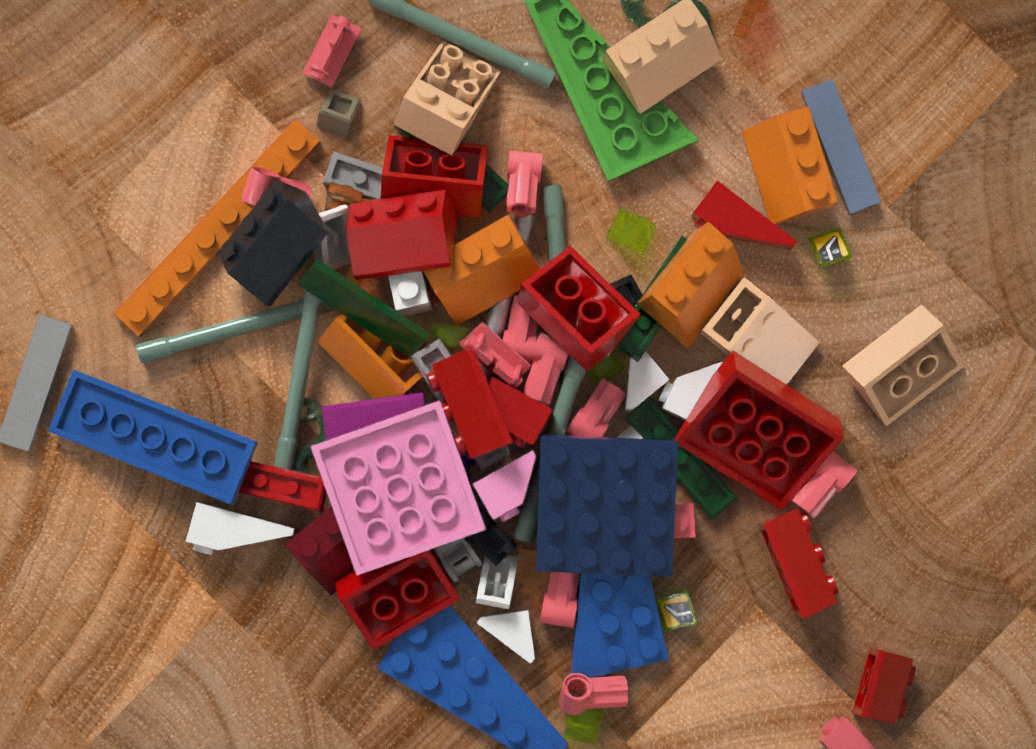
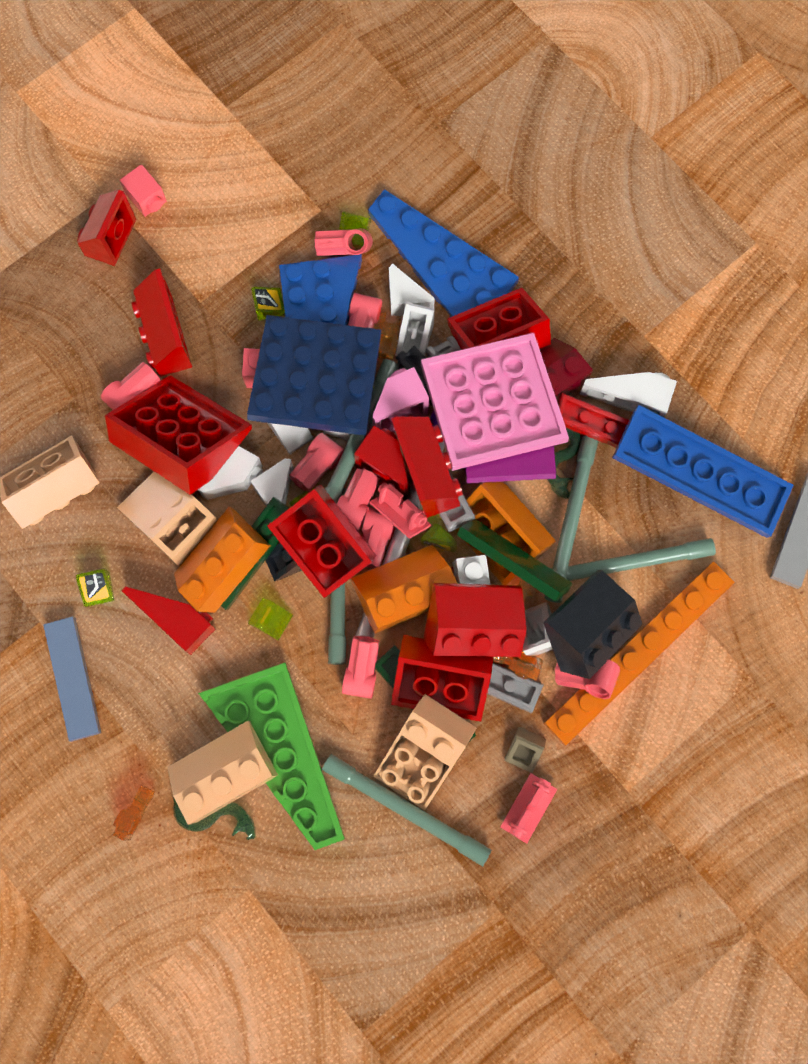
camera: 175 degrees left, 10 degrees down
dark green tile [625,396,737,519] -> none
orange slope [742,106,838,225] -> none

